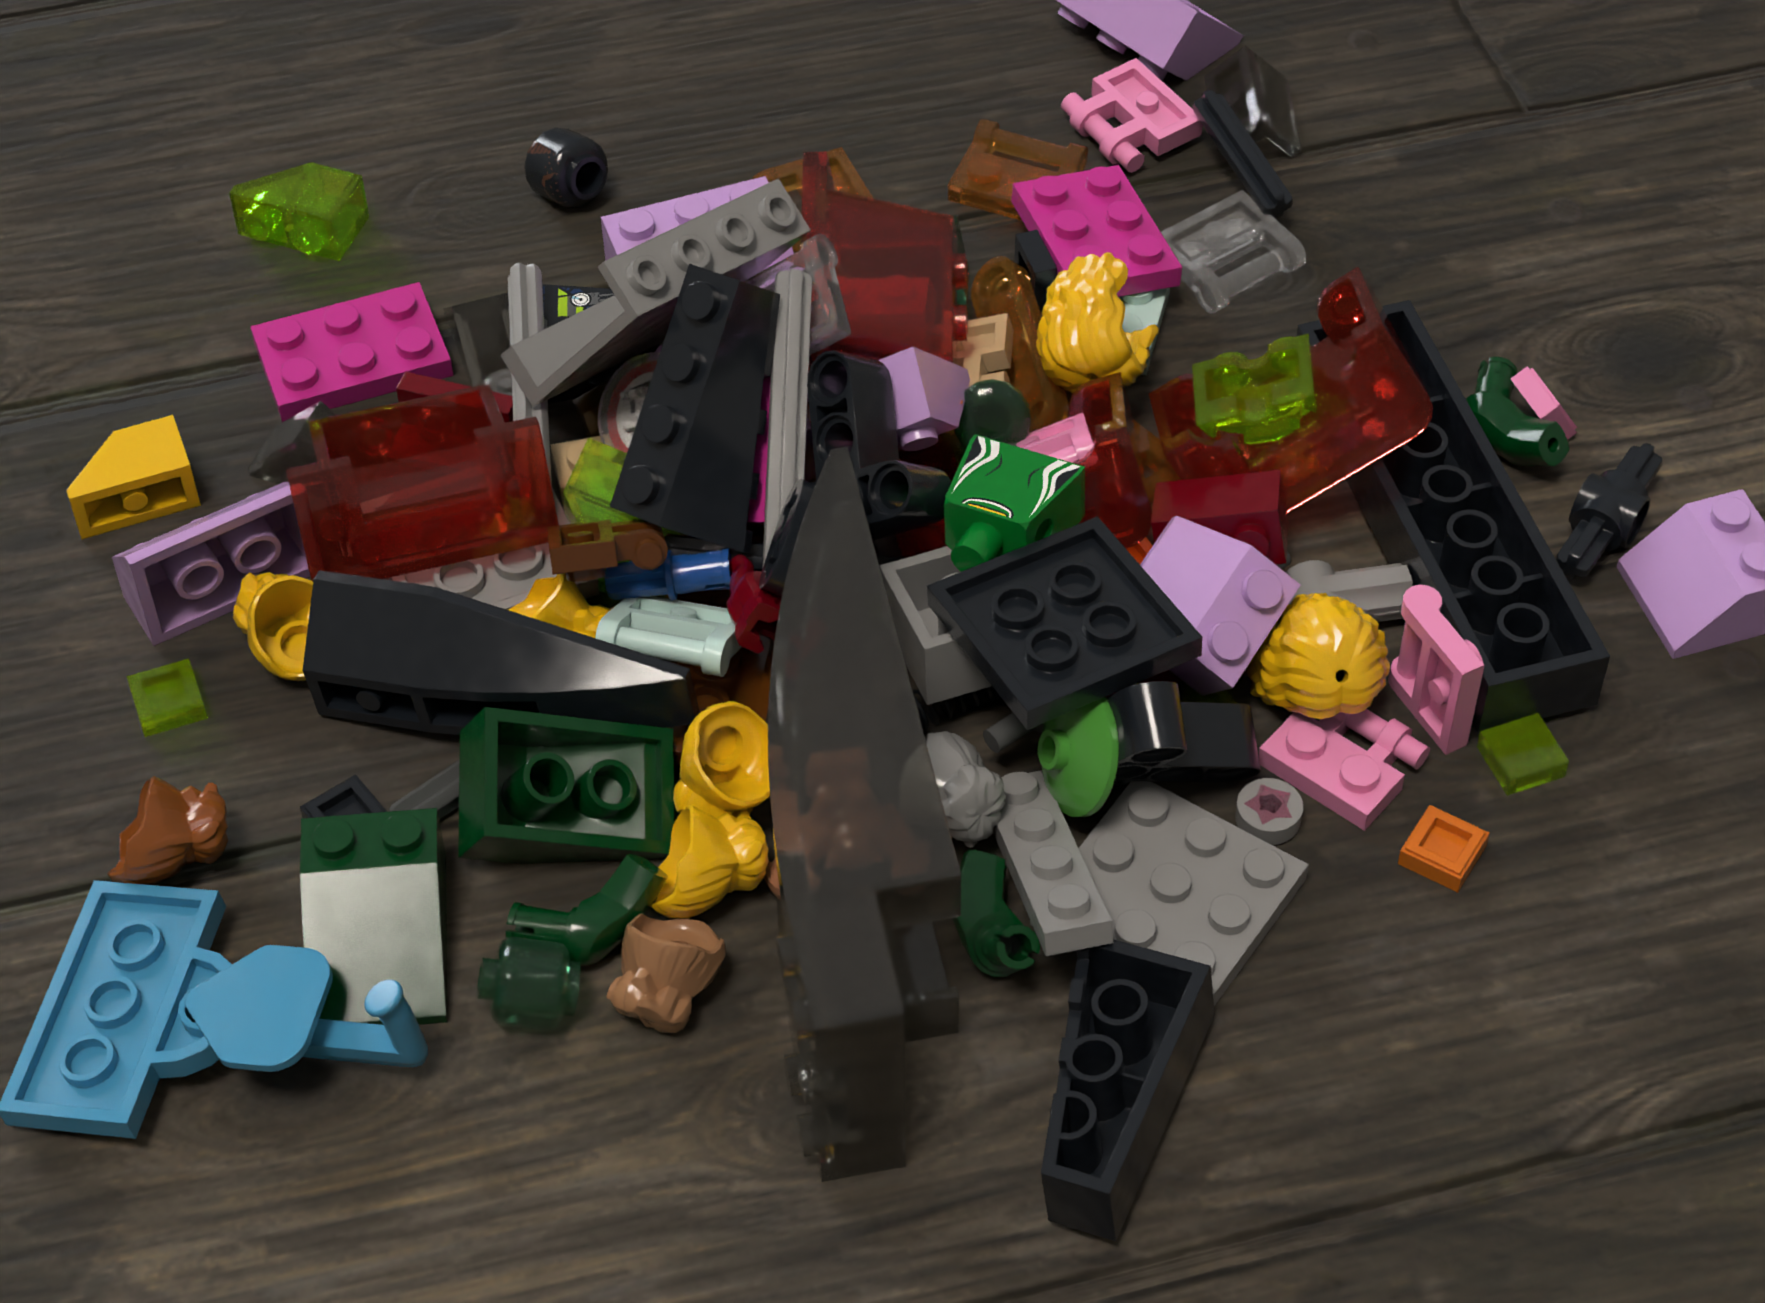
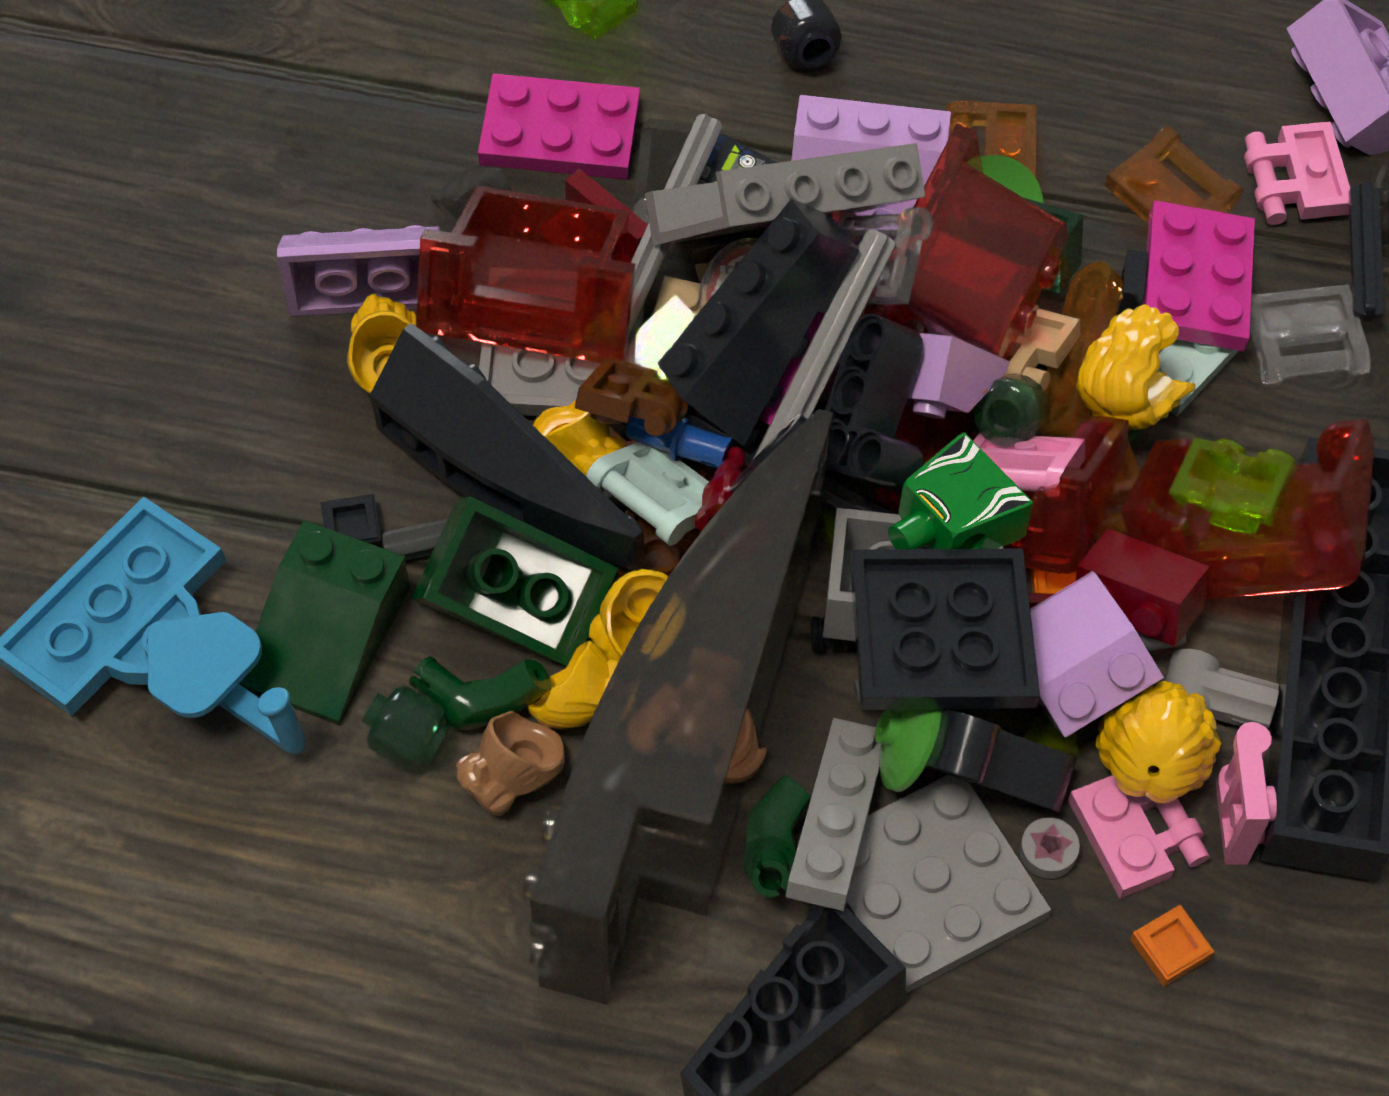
camera: 25 degrees right, 10 degrees up
yellow slope [66,415,201,539] -> none
dark orange hair [107,776,228,885] -> none
clear neon green tile [126,658,208,737] -> none
light grey hair [899,731,1005,847] -> none
clear neon green tile [1477,713,1569,796] -> none

